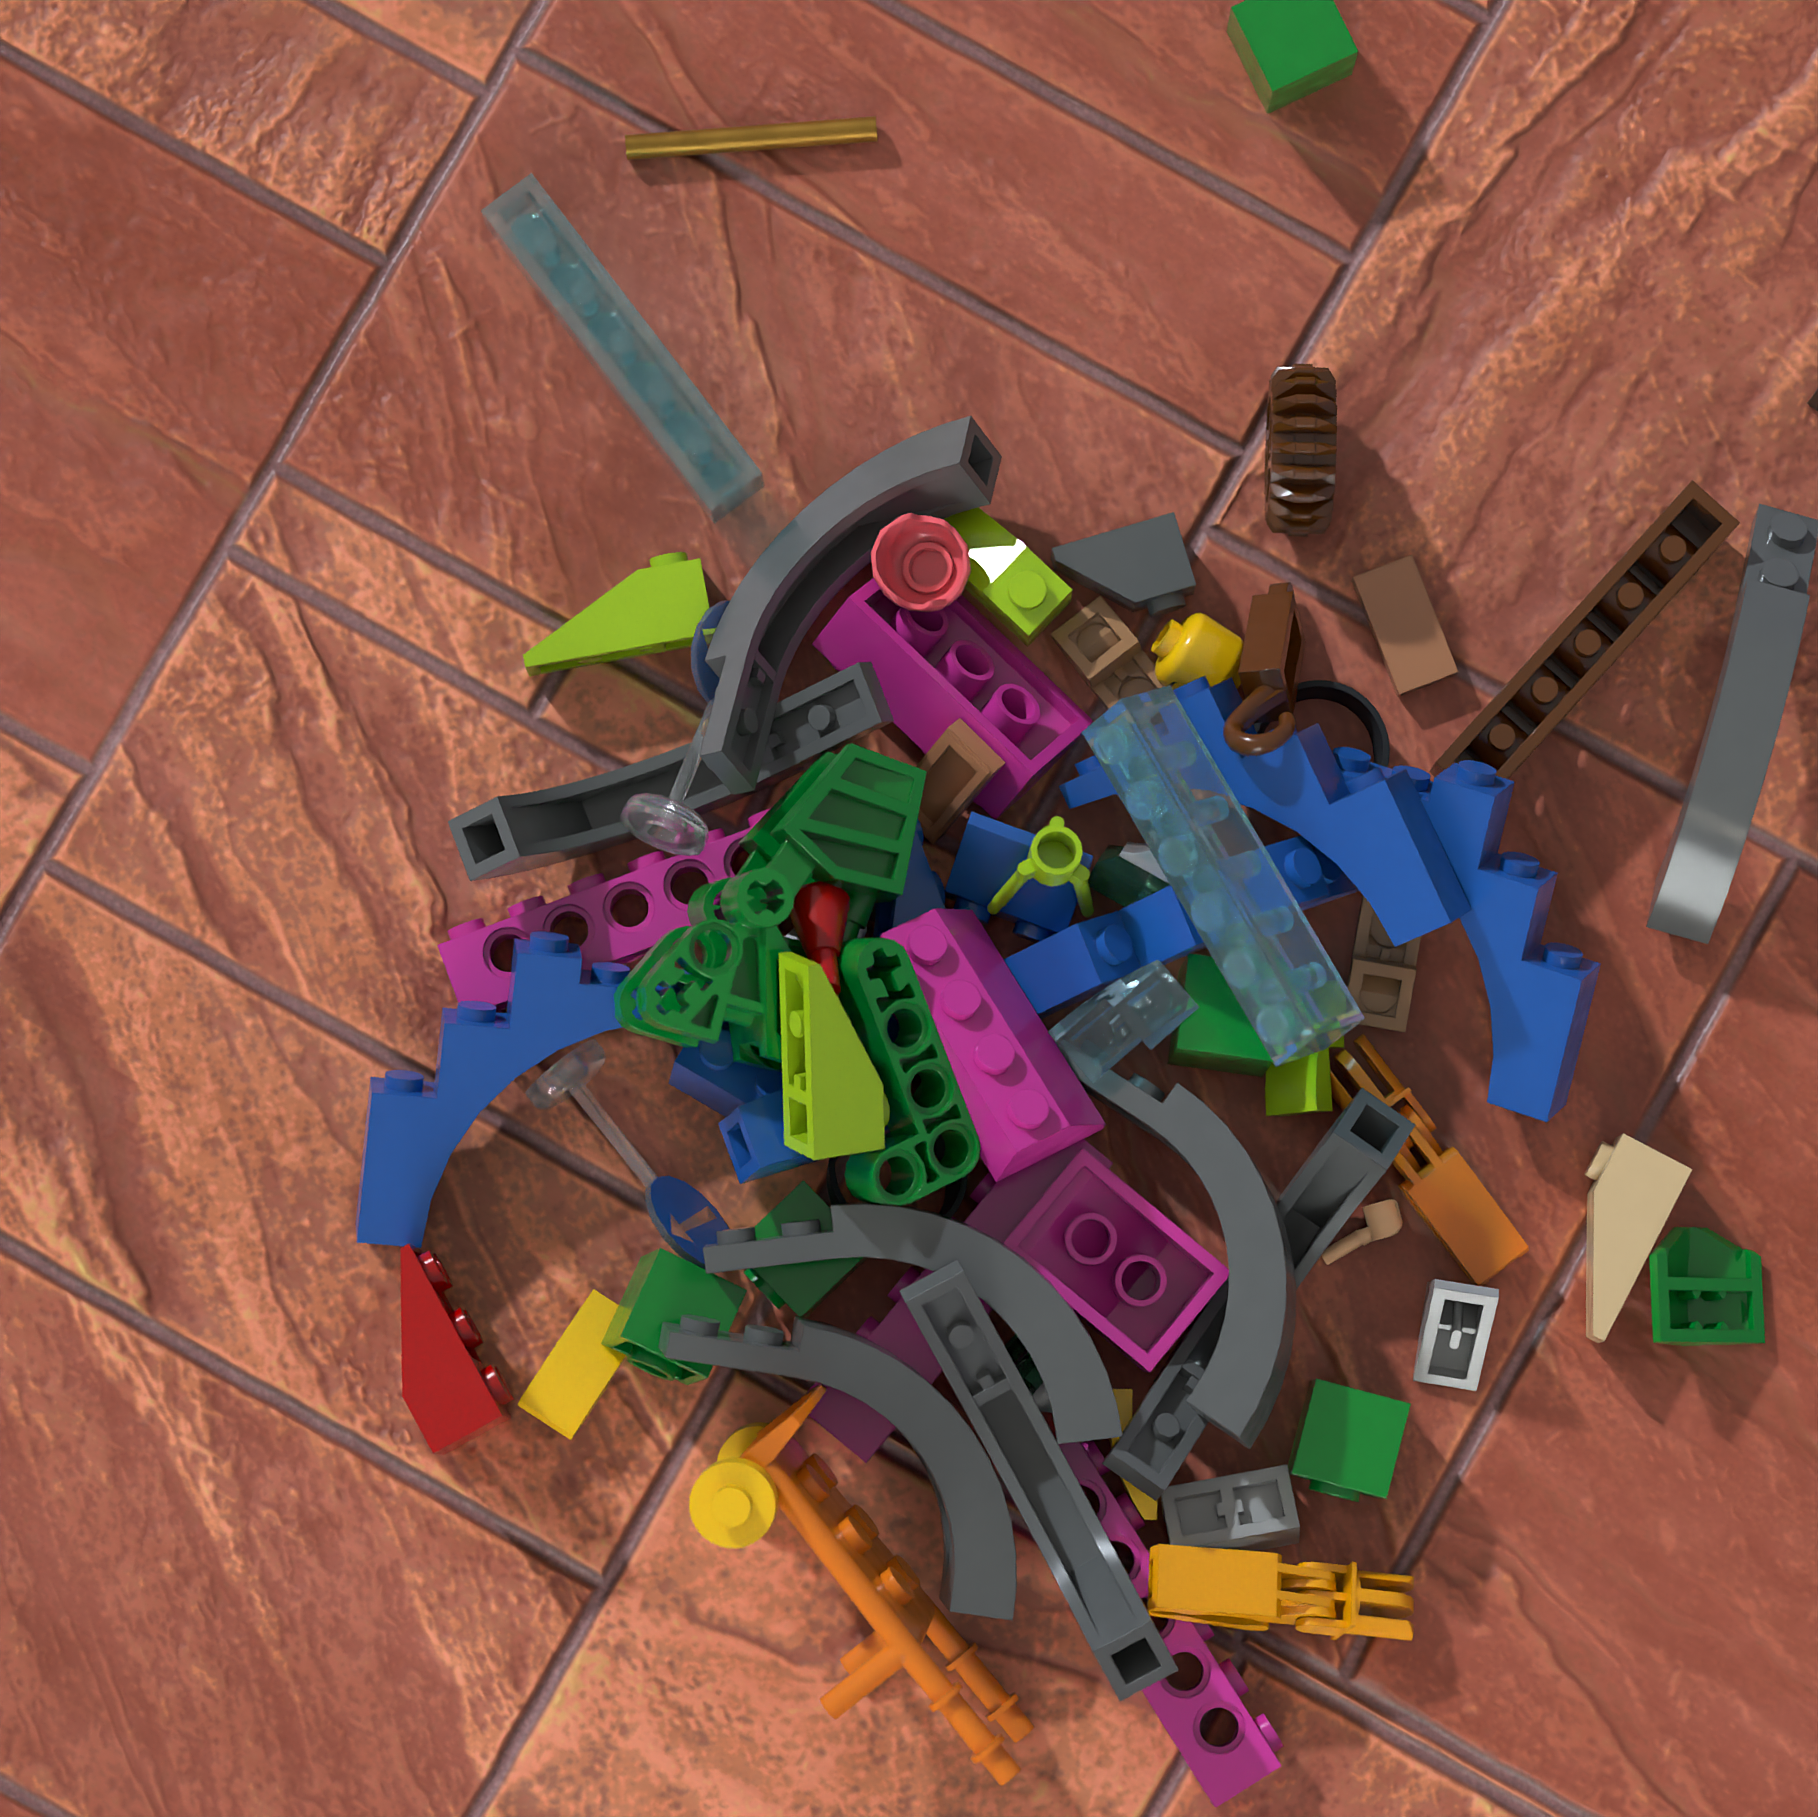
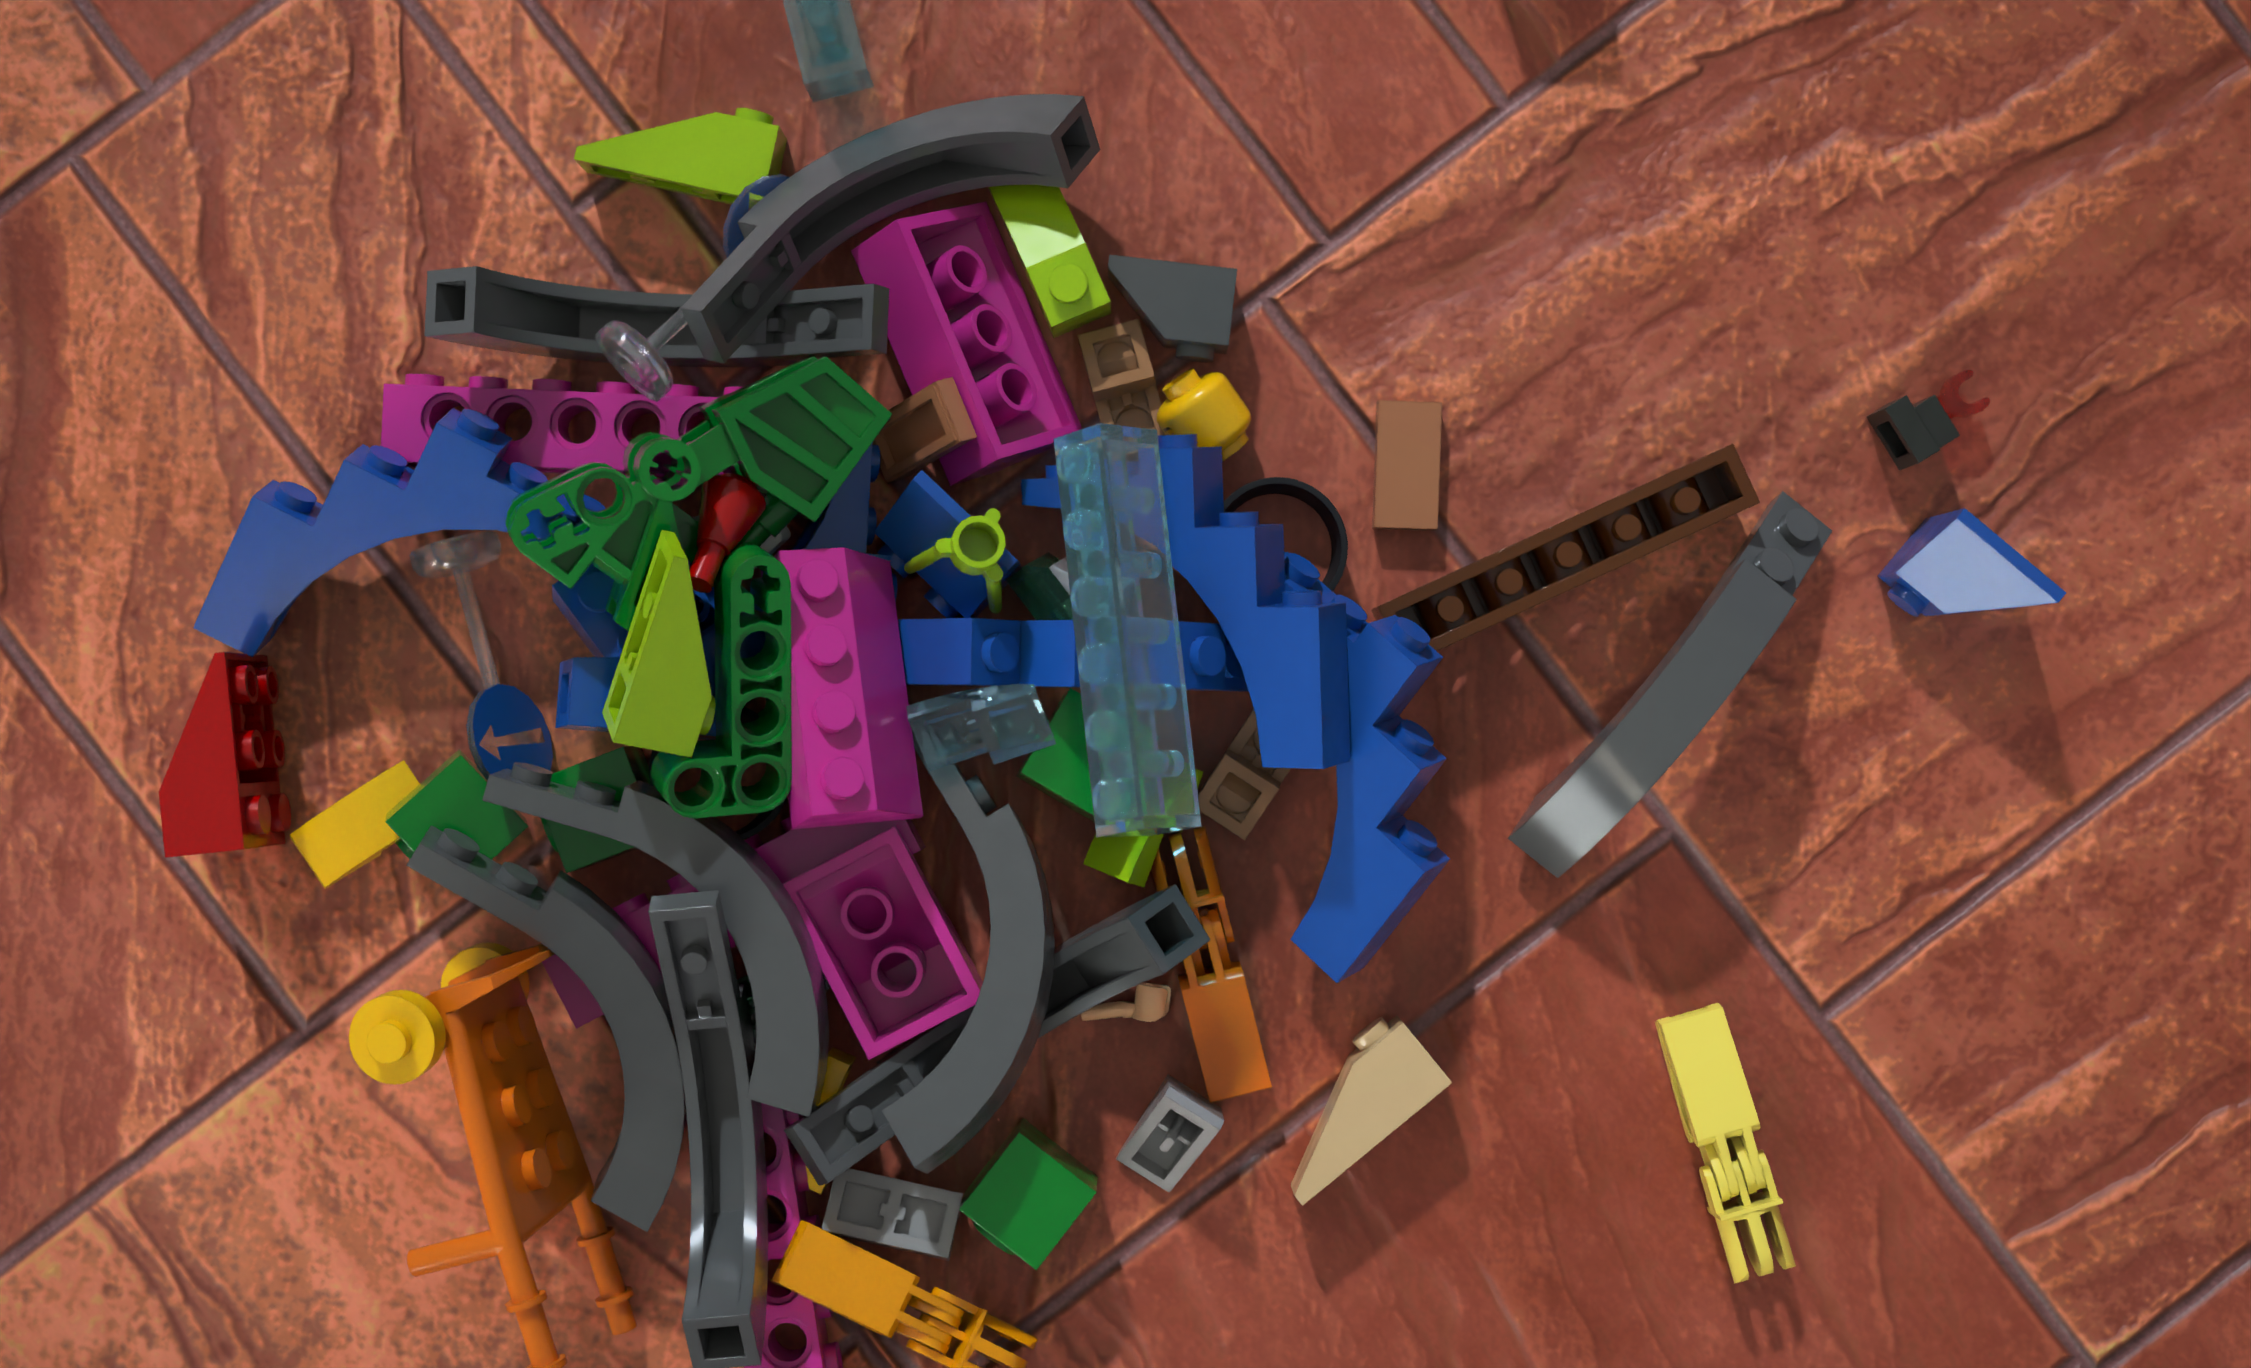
camera: 20 degrees right, 5 degrees up
coral hair [871,513,972,612] -> none
reddish brown piece [1223,582,1306,756] -> none
reddish brown gear [1264,364,1337,537] -> none
green slope [1649,1227,1765,1346] -> none

